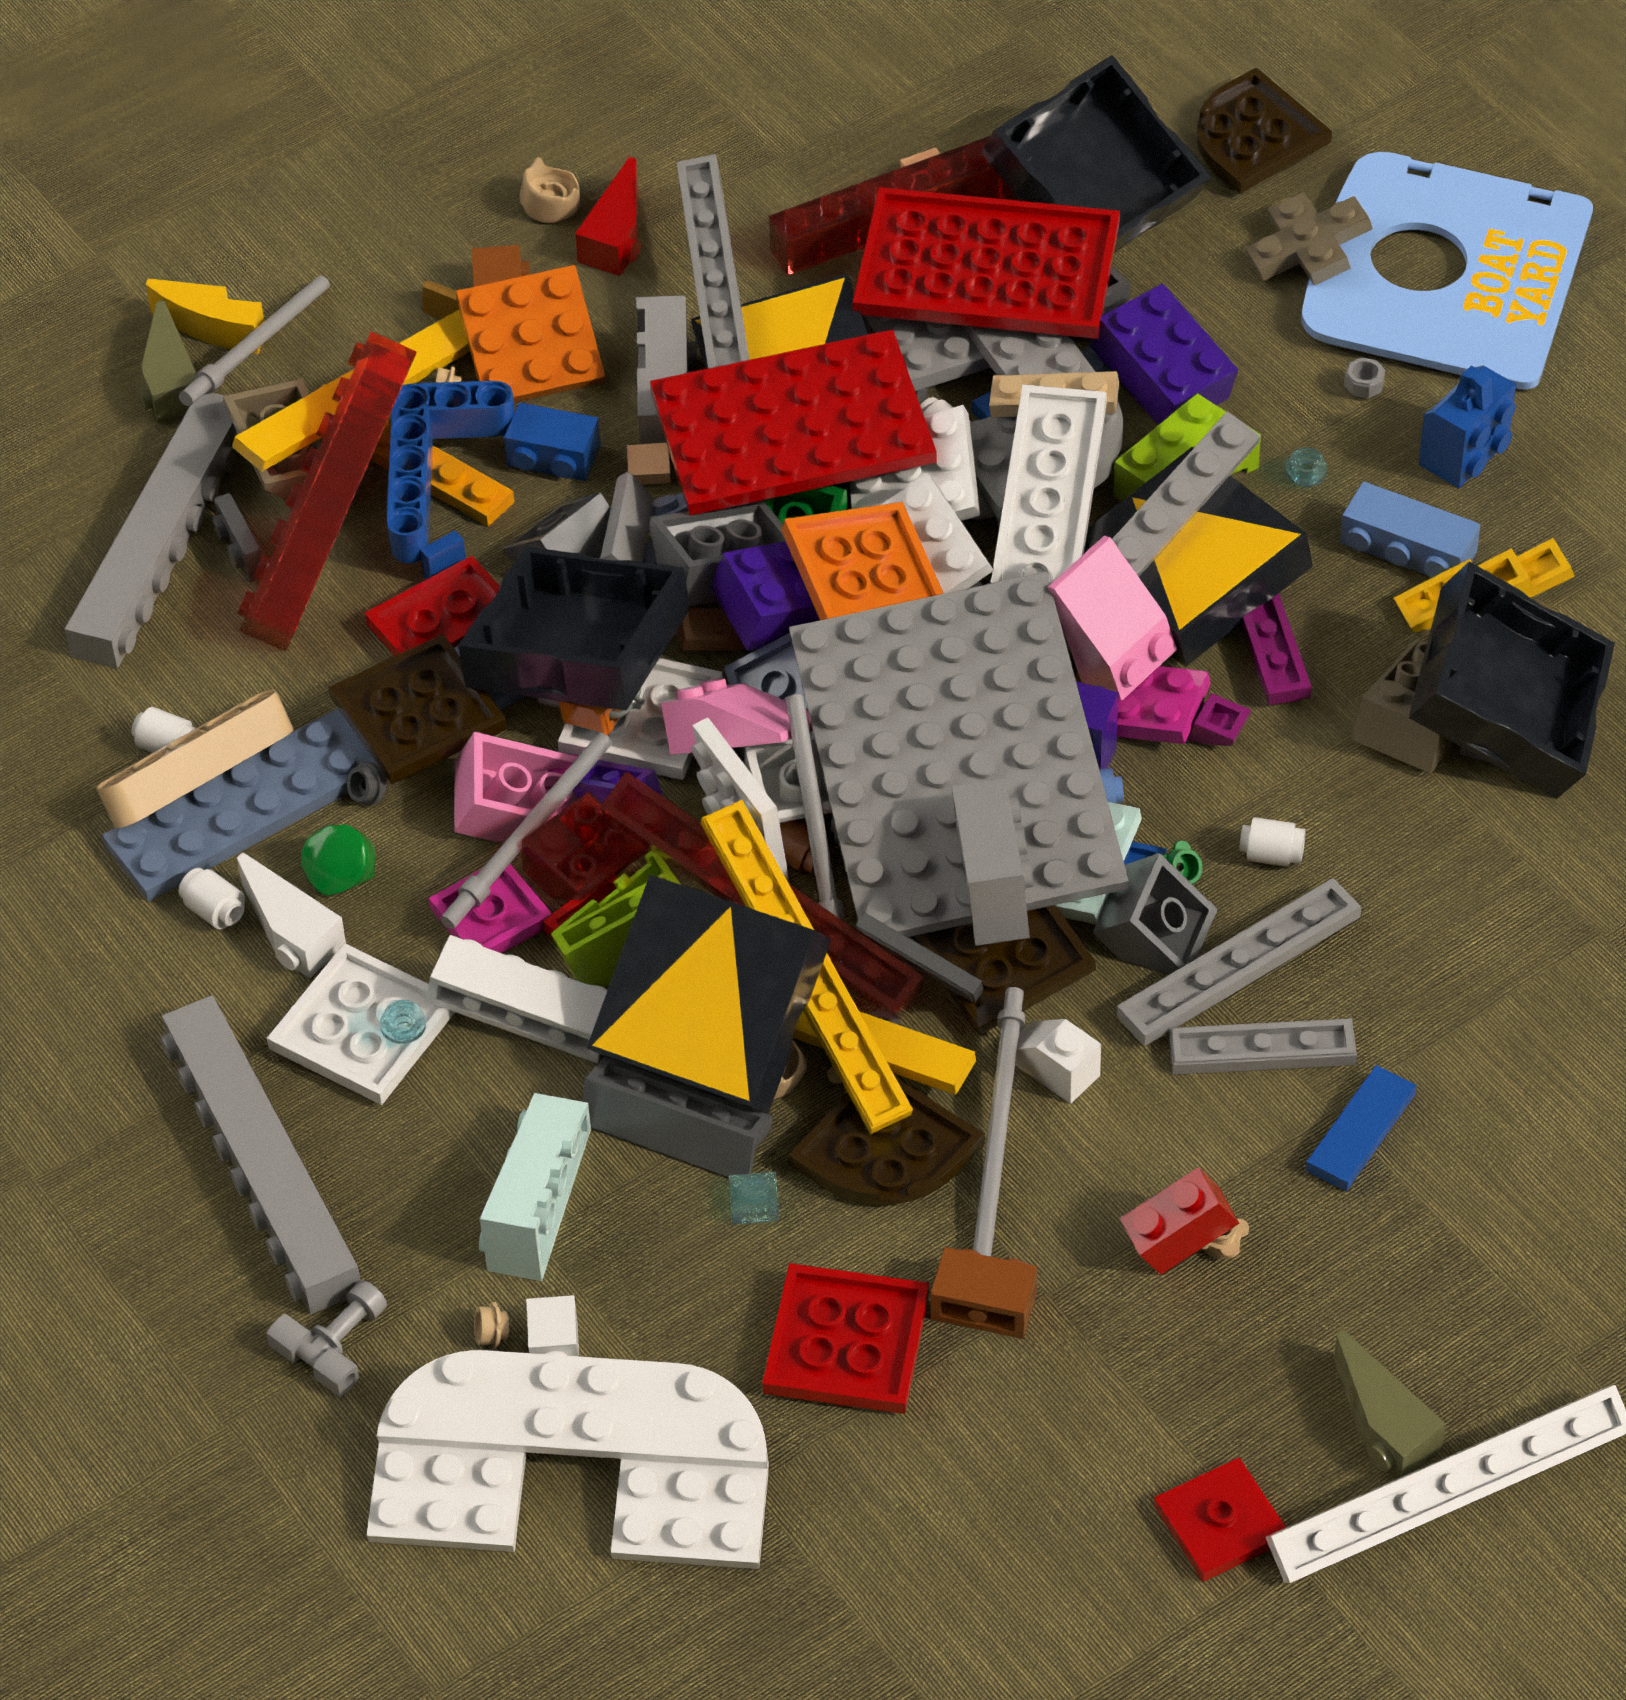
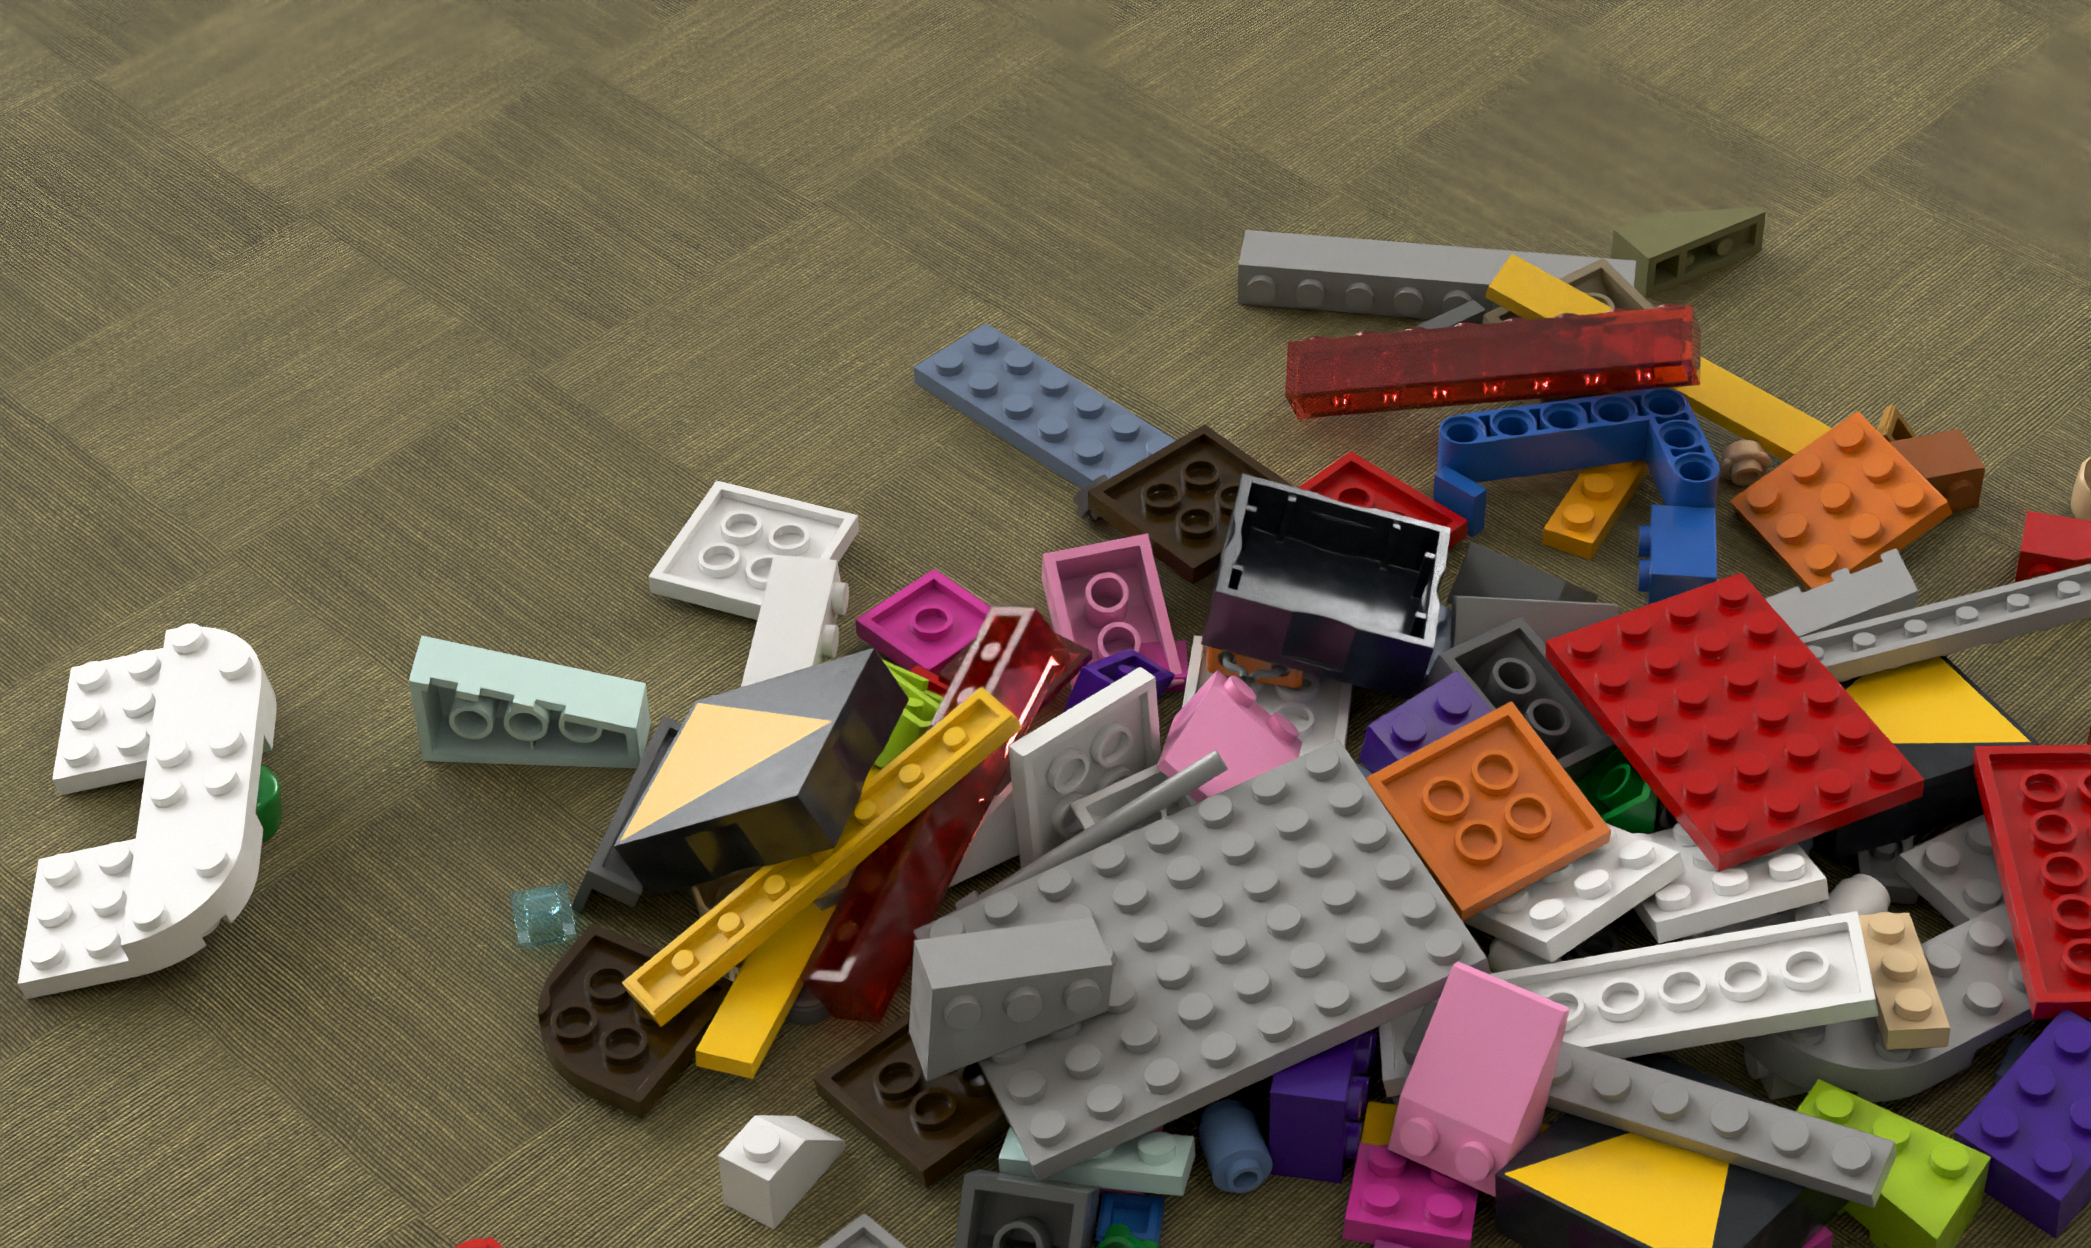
camera: 80 degrees right, 10 degrees down
tan beam [96,689,294,828] -> none
white brick [131,707,196,753] -> none
yellow slope [146,279,264,354] -> none
light grey brick [160,995,360,1315] -> none
light grey bar [179,275,330,406] -> none
white brick [179,868,245,929] -> none
white slope [237,852,346,978] -> none
light grey bar [266,1280,387,1397] -> none
green hair [300,824,376,896] -> none
clear light blue plate [380,1000,426,1044] -> none
light grey bar [440,733,612,929] -> none
tan plate [474,1302,509,1349] -> none
white brick [526,1295,579,1357] -> none
red plate [762,1263,930,1414] -> none
dark grey tile [856,912,984,1003] -> none
dark orange brick [931,1247,1037,1339] -> none
light grey bar [973,987,1026,1256] -> none

